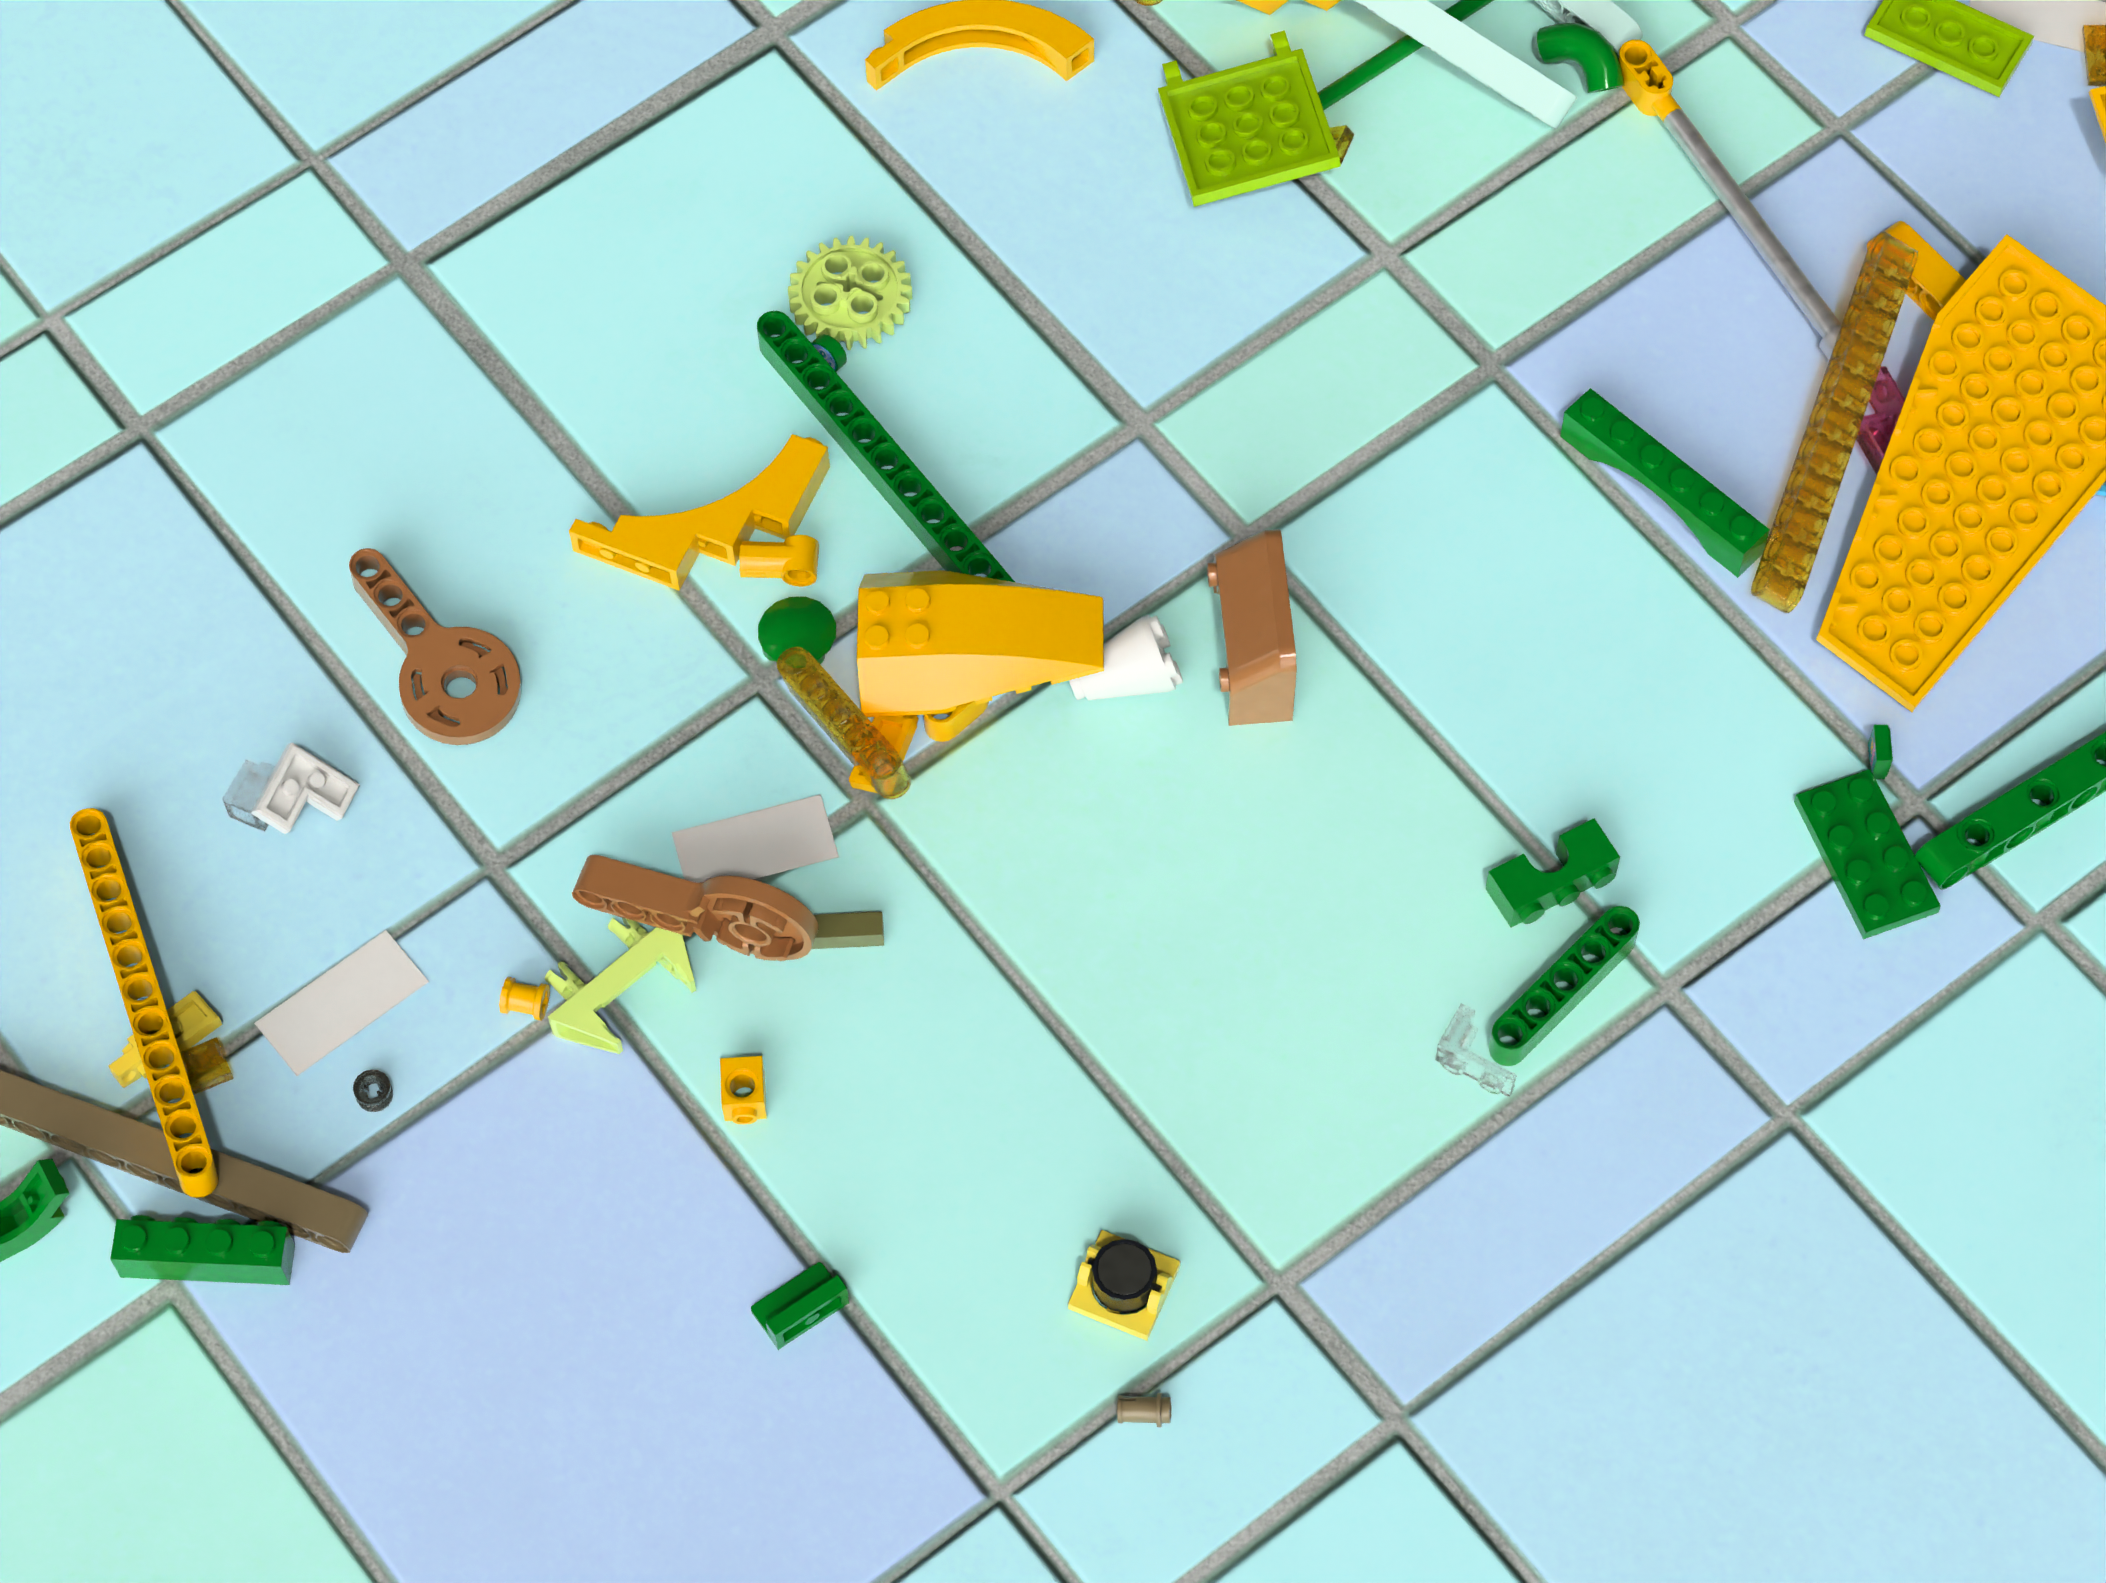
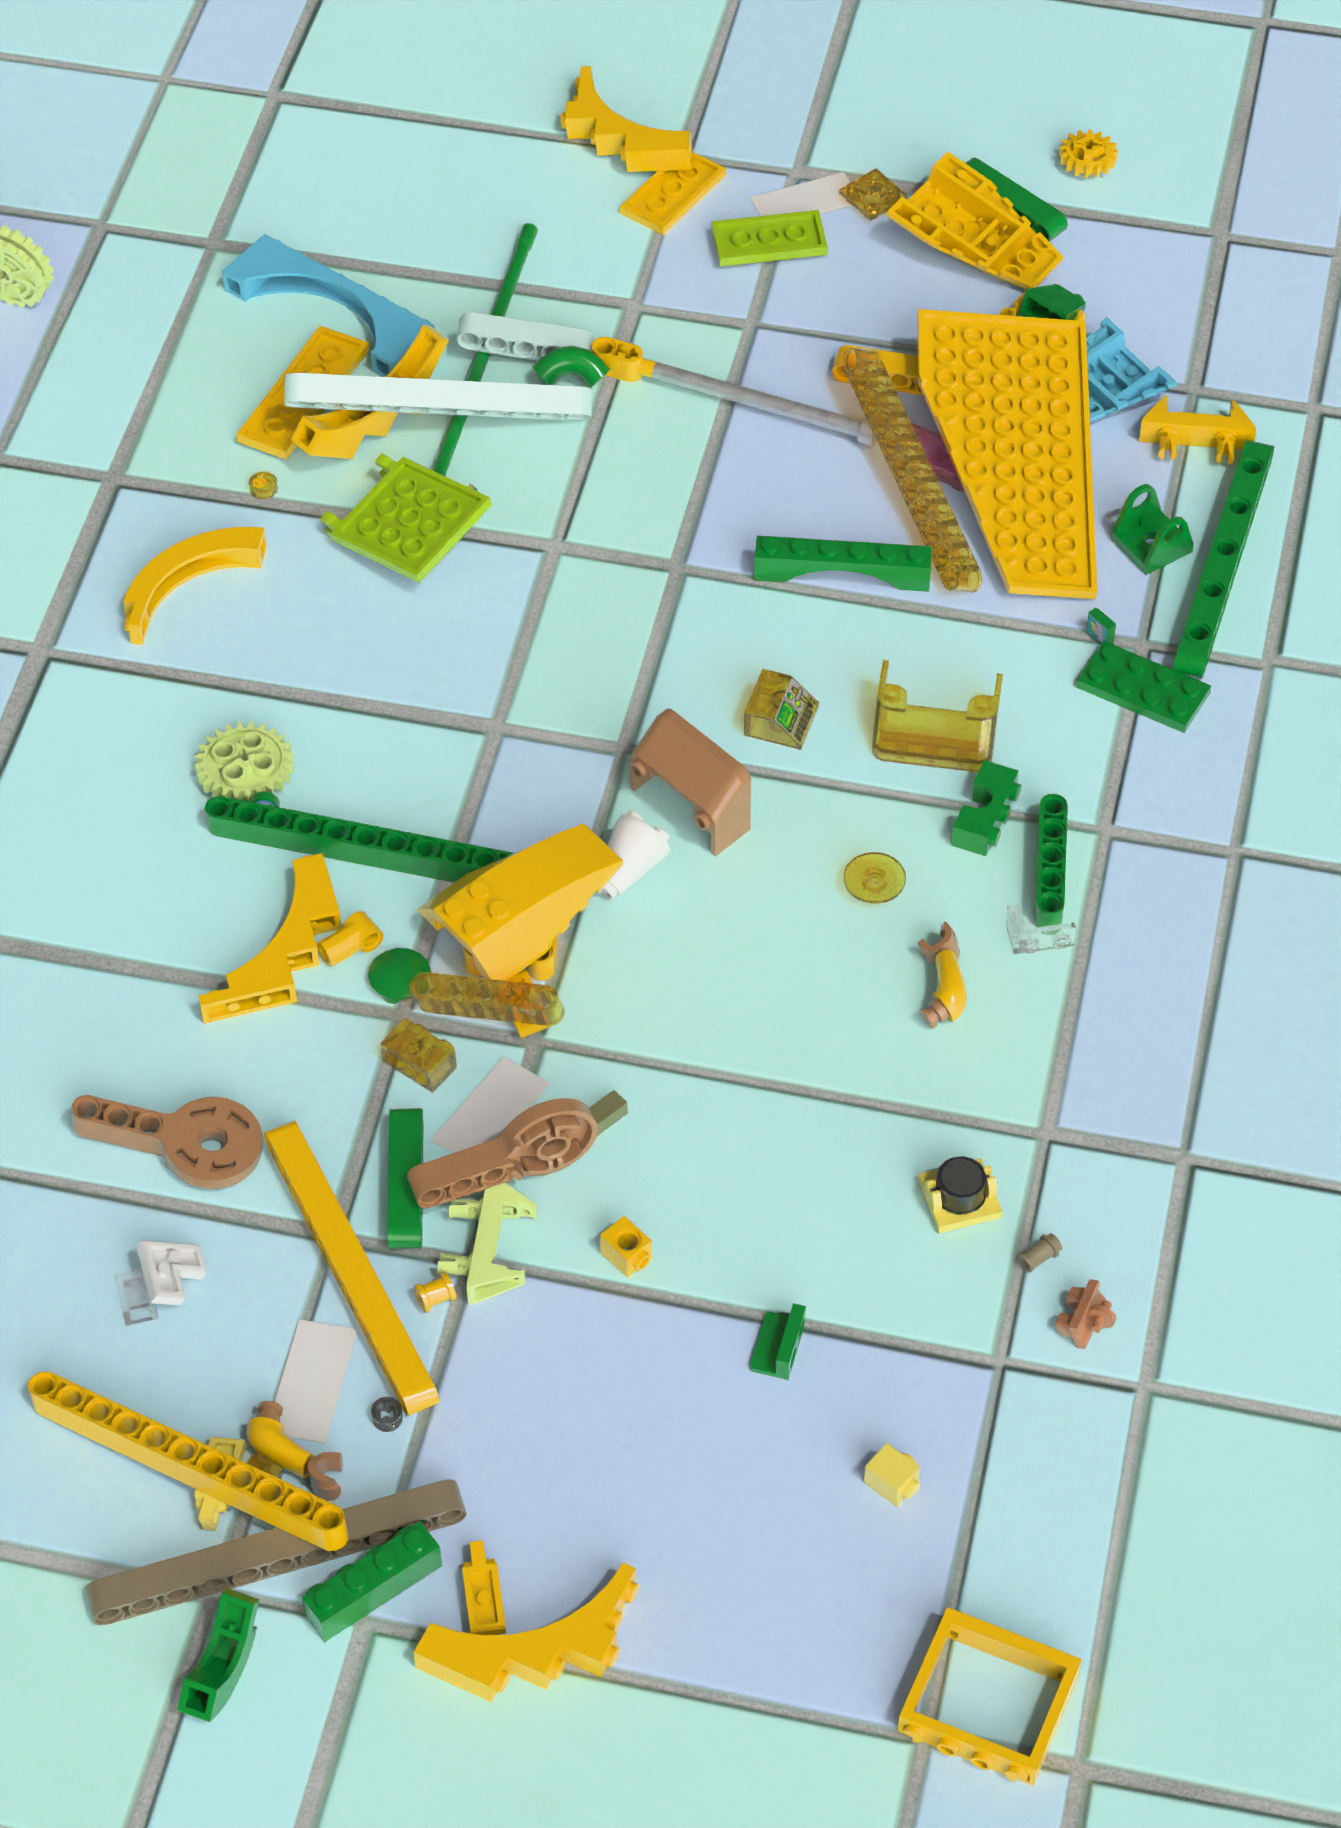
camera: 40 degrees left, 10 degrees down
none -> piece [246,1401,343,1501]
none -> yellow beam [264,1120,440,1416]
none -> clear yellow brick [381,1018,457,1093]
none -> green beam [387,1108,424,1249]
none -> yellow arch [413,1563,639,1703]
none -> yellow hinge [462,1540,506,1635]
none -> clear yellow slope [744,669,819,750]
none -> clear yellow dish [844,852,906,904]
none -> light yellow brick [864,1443,920,1507]
none -> clear yellow windscreen [872,660,1003,772]
none -> piece [918,921,967,1029]
none -> nougat hips [1055,1279,1116,1349]
none -> green hose [1111,484,1194,575]

